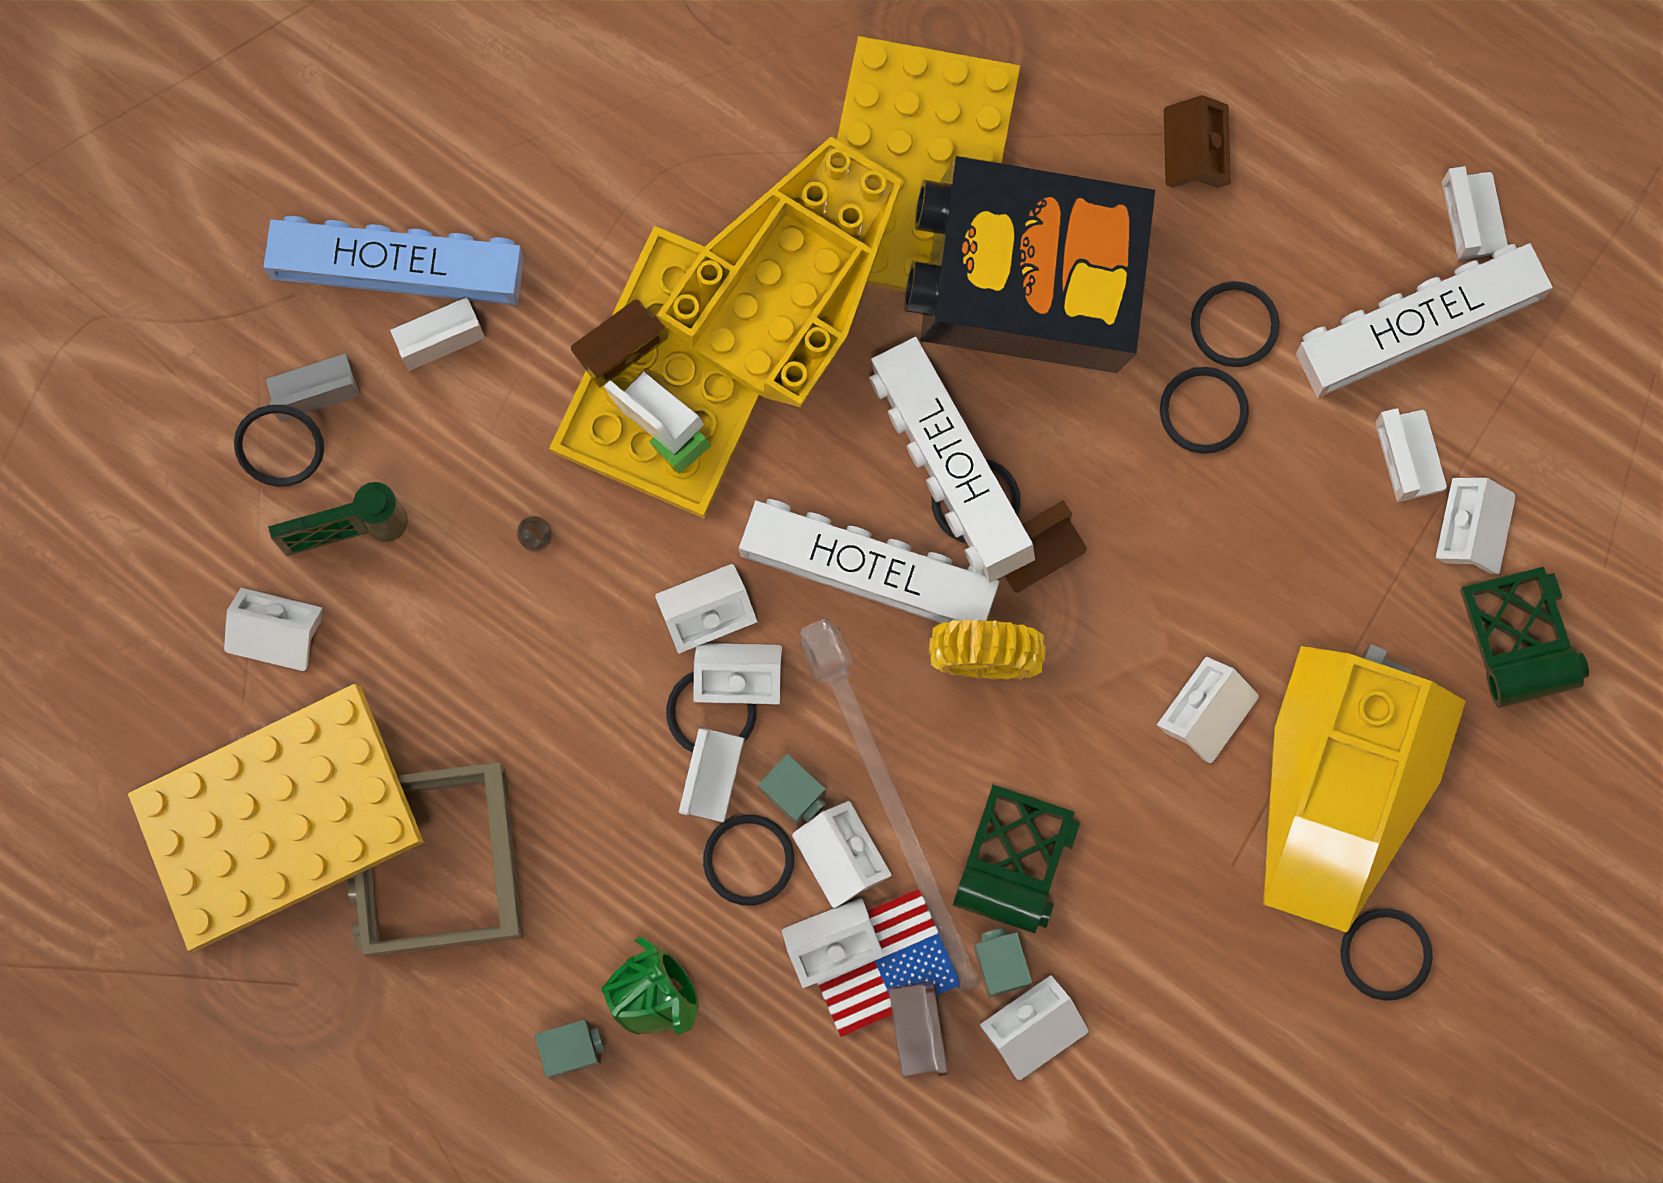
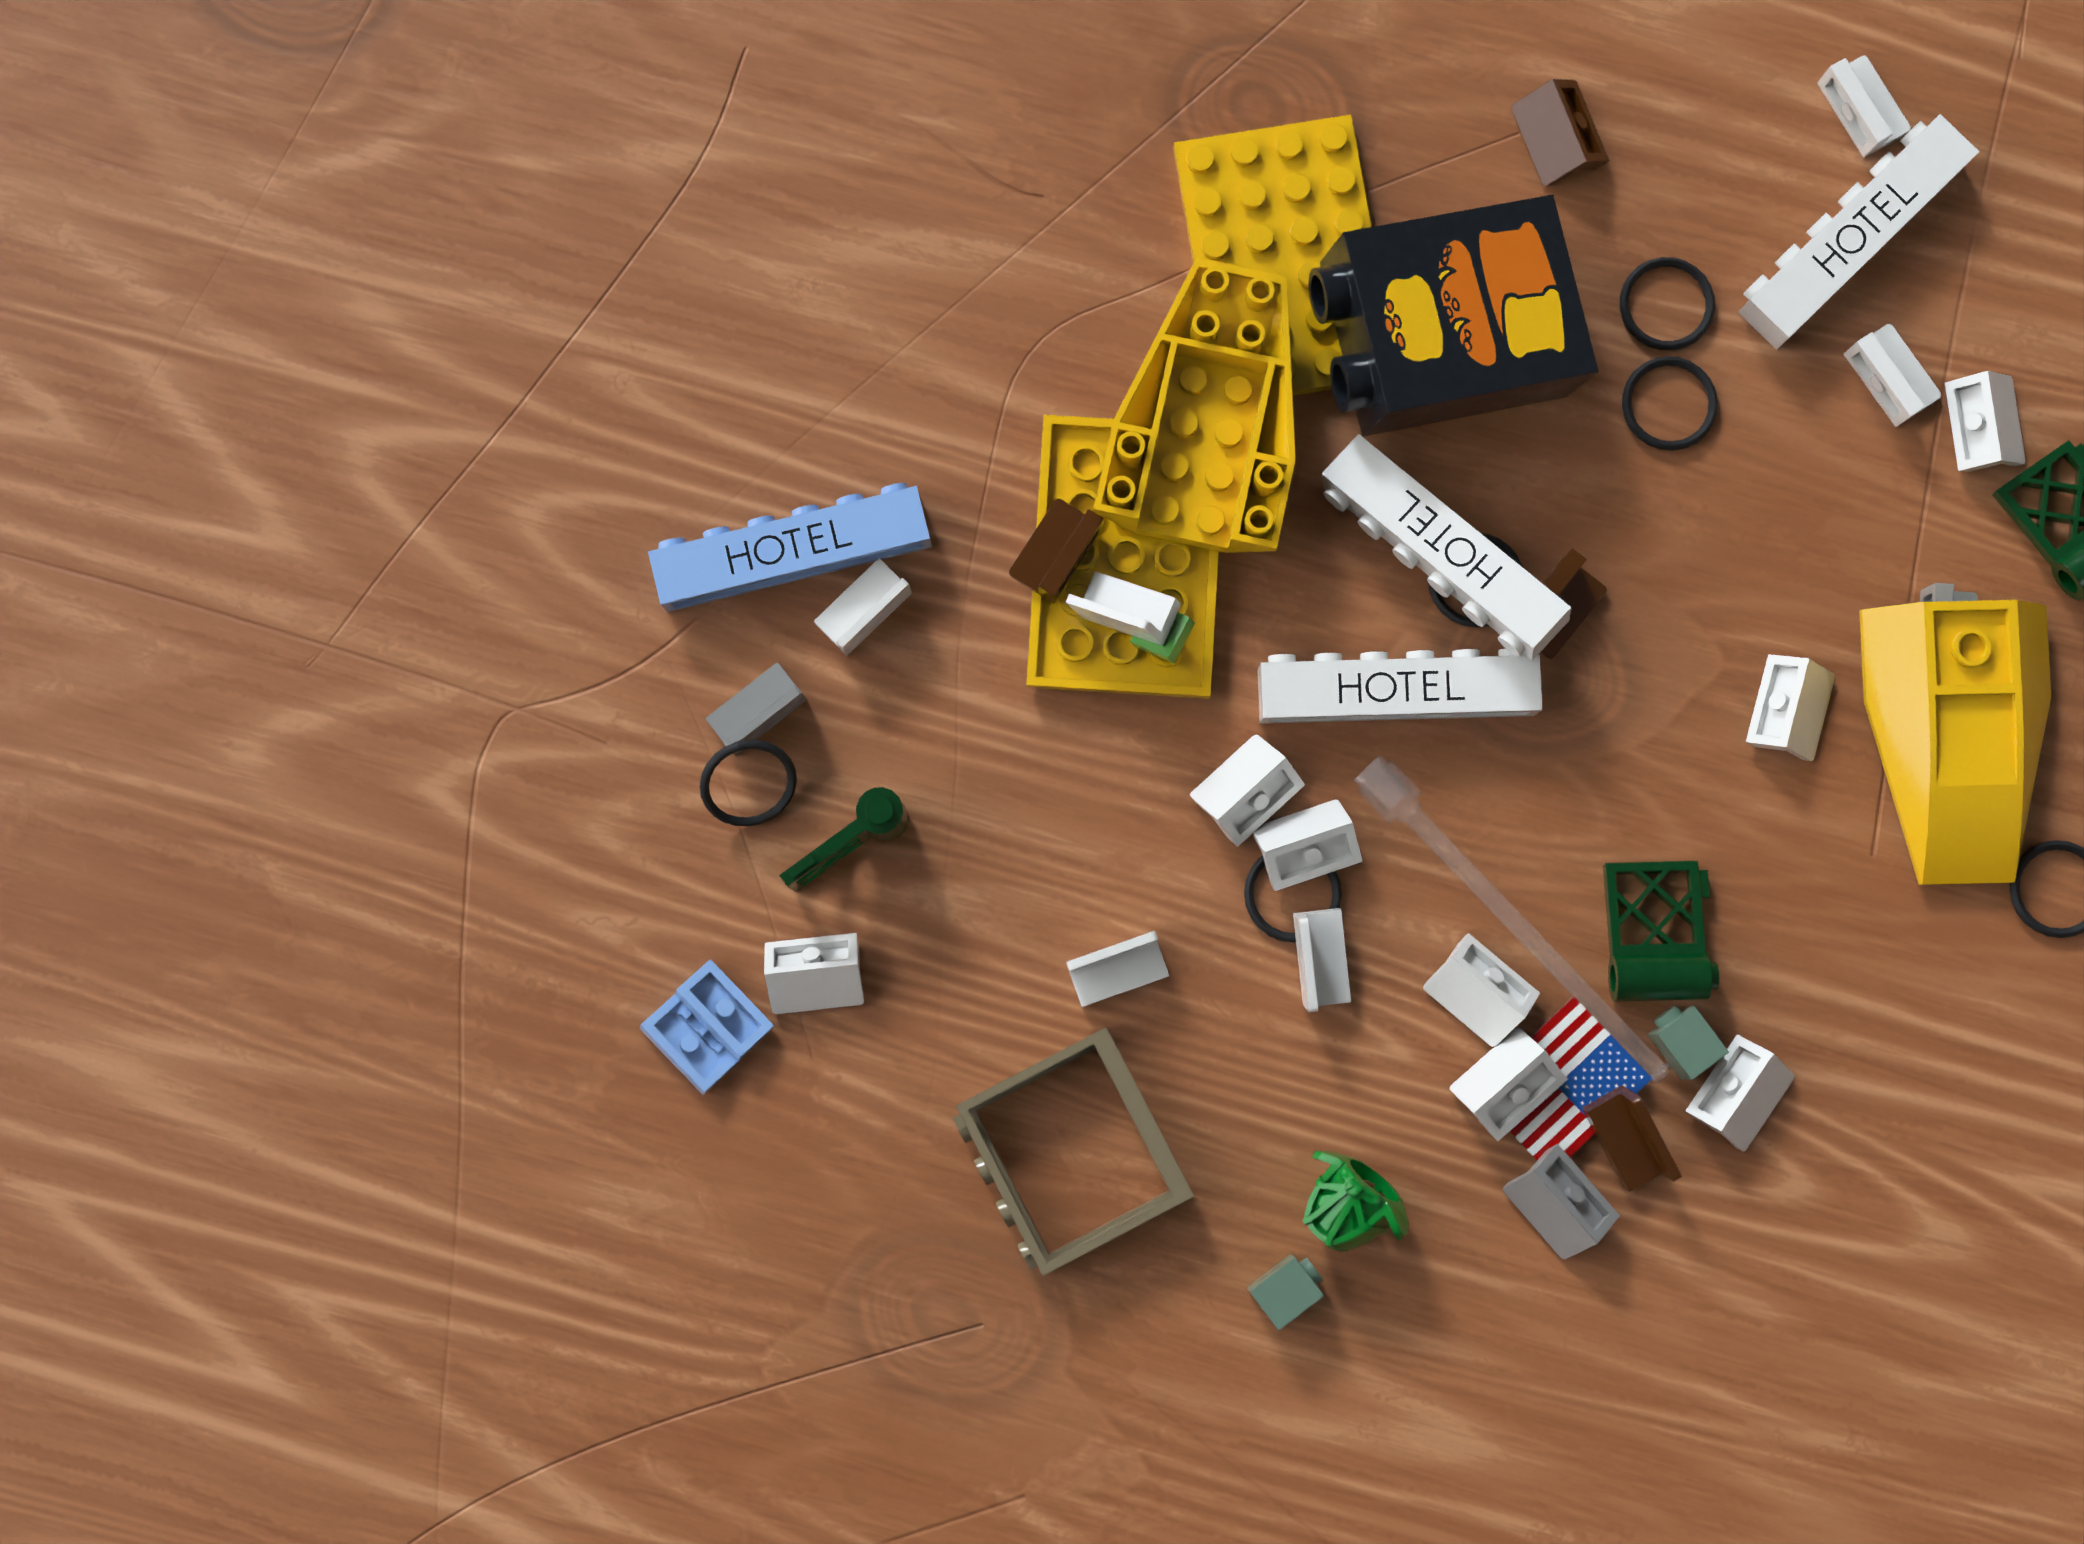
camera: 20 degrees left, 5 degrees up
yellow plate [128,684,424,952] -> none
clear smoke hinge [517,516,552,552] -> none
black tyre [703,815,794,906] -> none
sand green brick [758,754,826,826] -> none
yellow gear [929,619,1046,680] -> none
none -> light blue slope [640,959,774,1095]
none -> white panel [1066,931,1169,1007]
none -> light grey panel [1503,1144,1620,1259]

